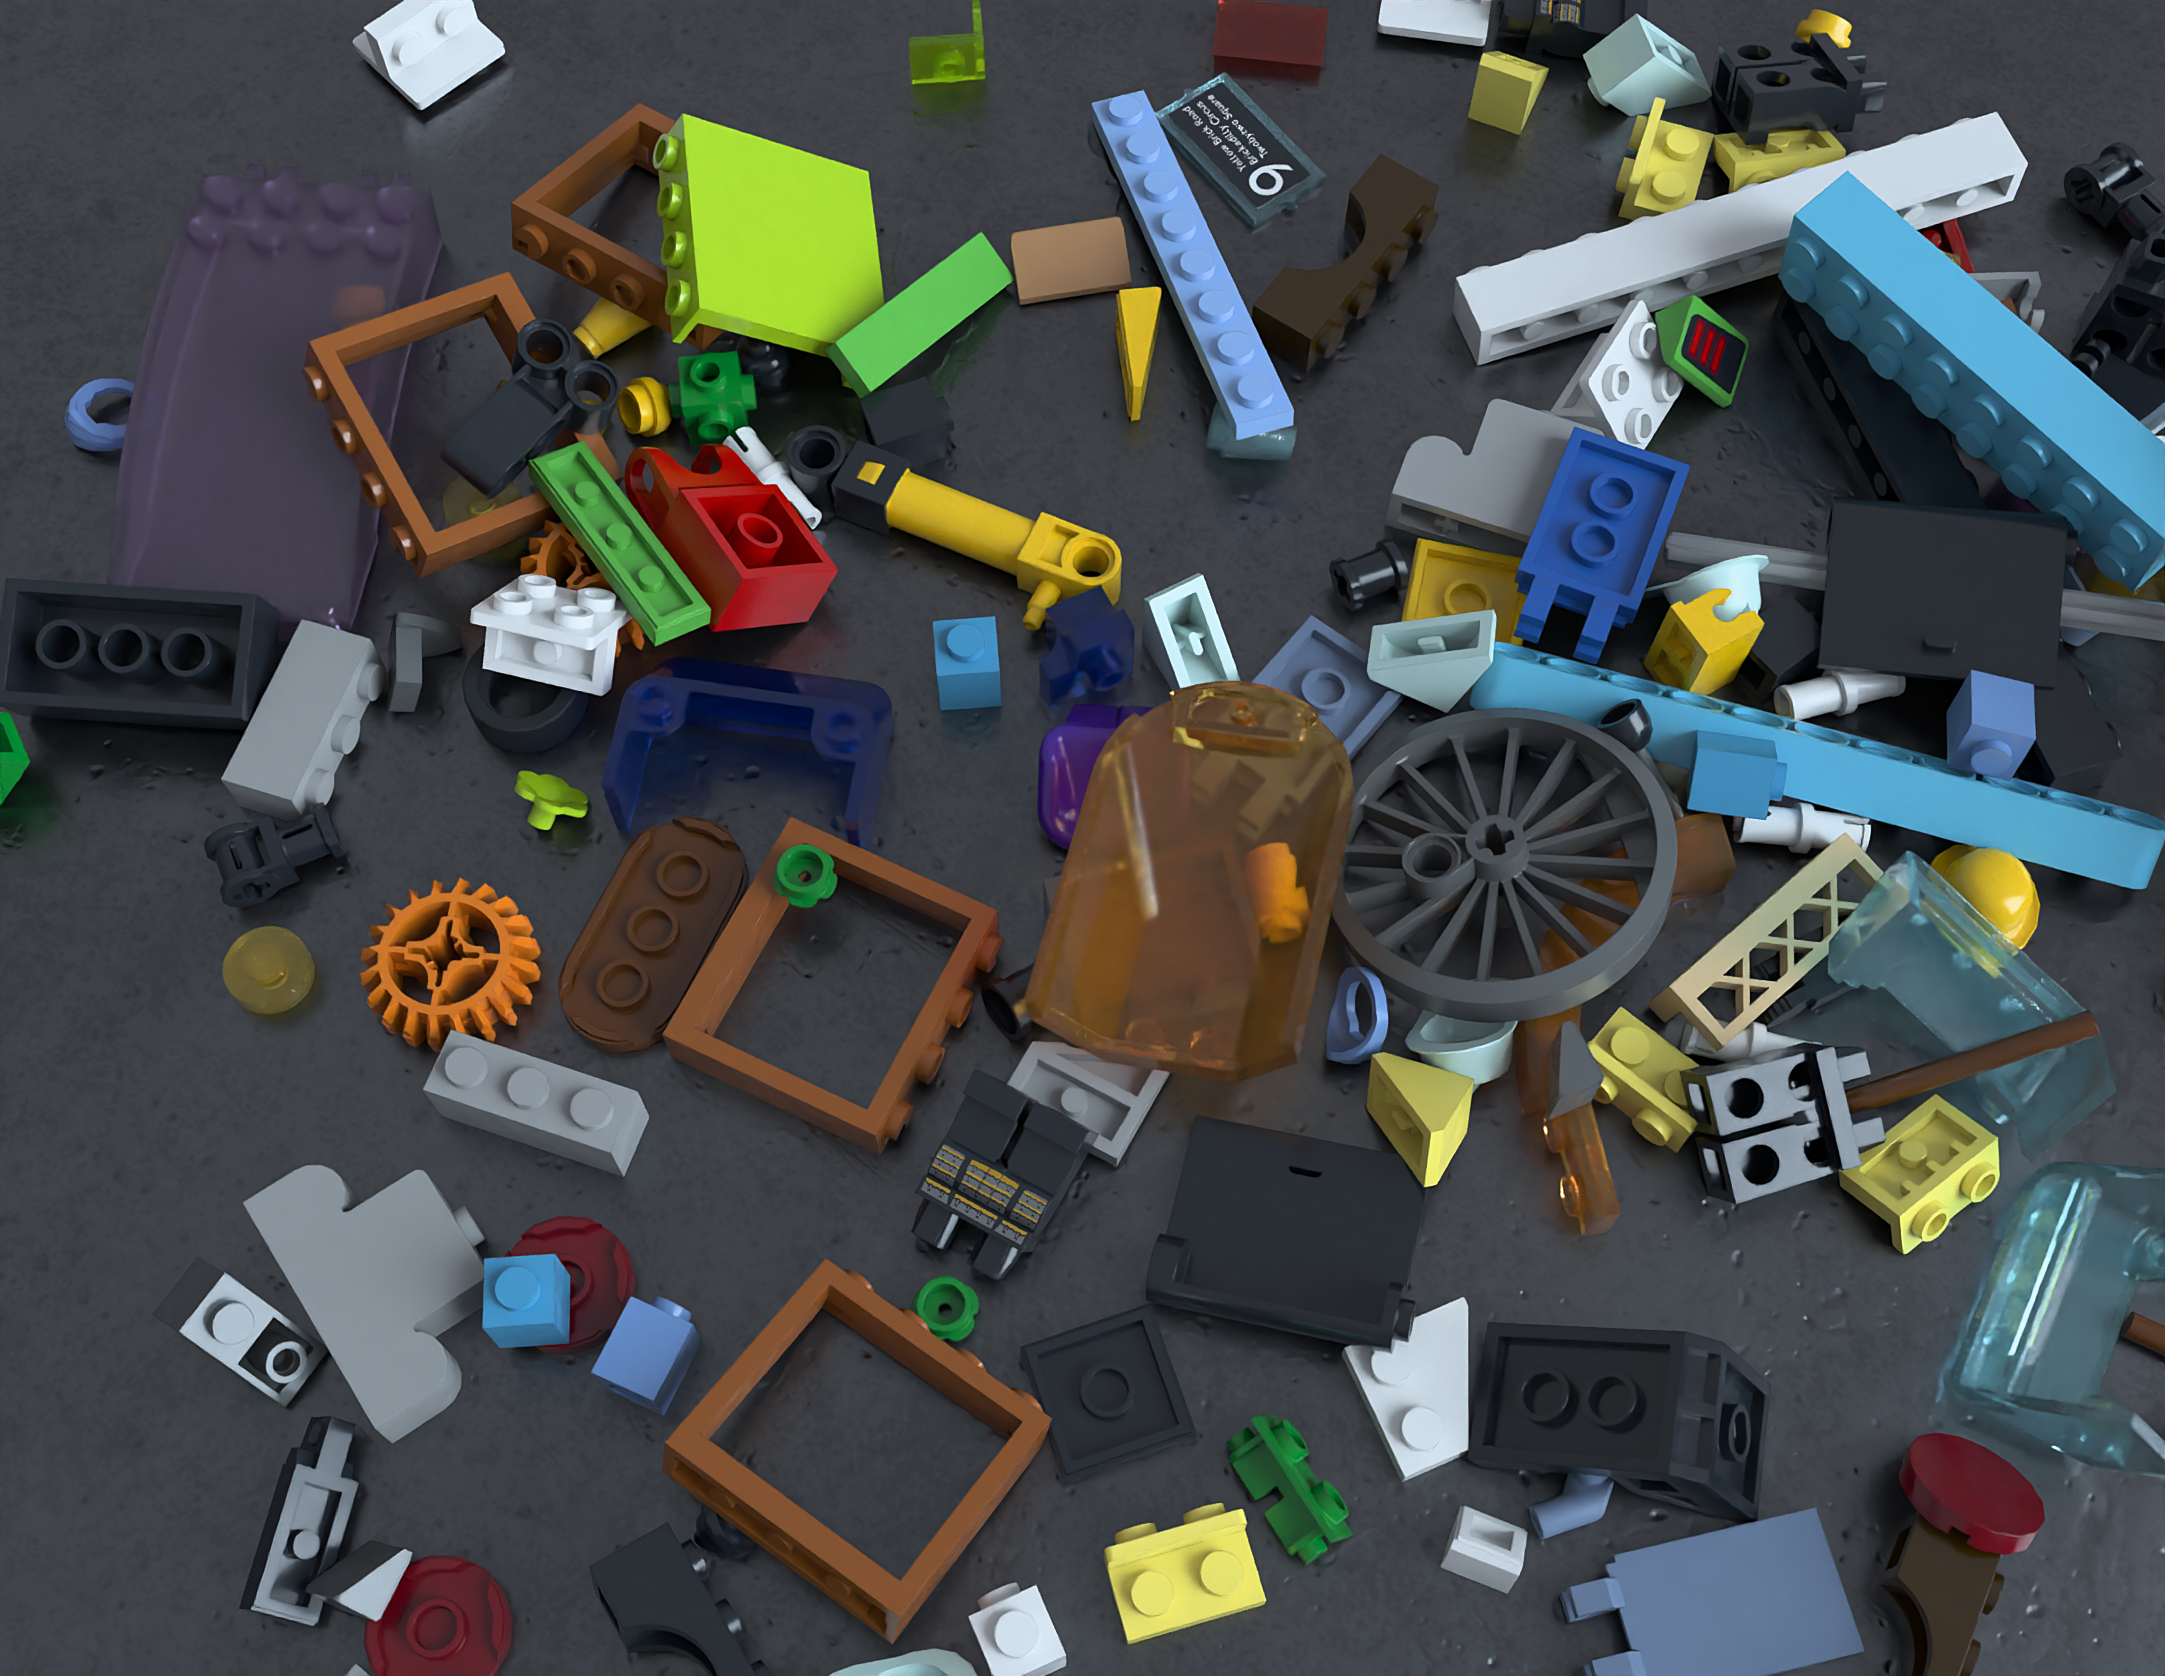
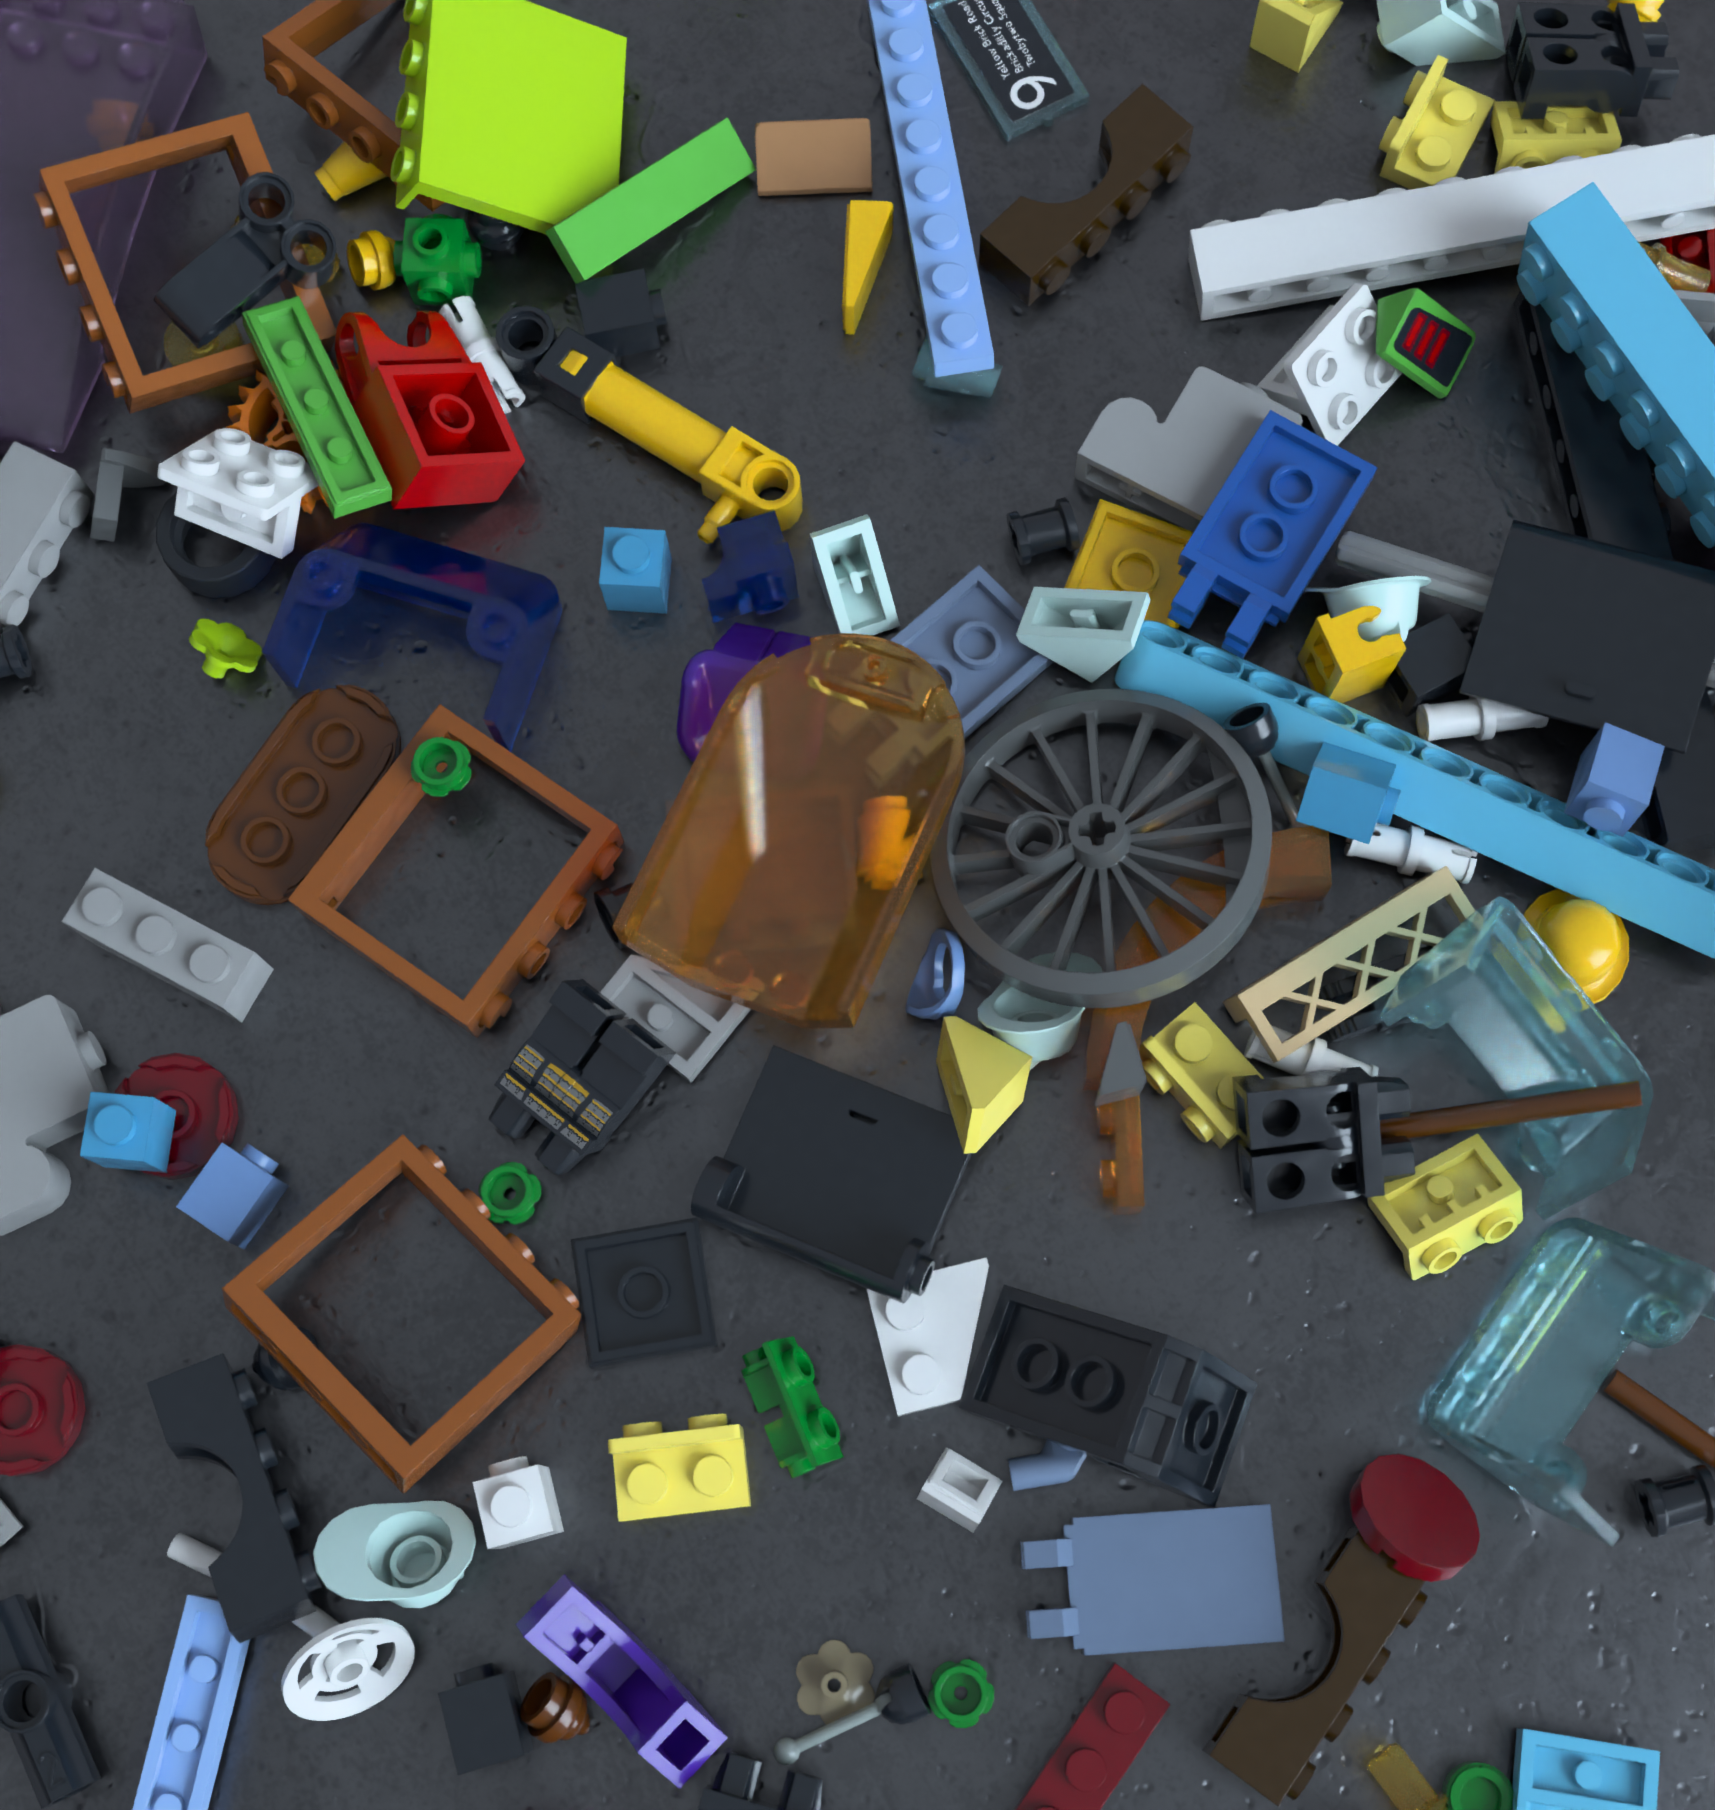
camera: 15 degrees right, 10 degrees up
orange gear [360,877,541,1053] -> none

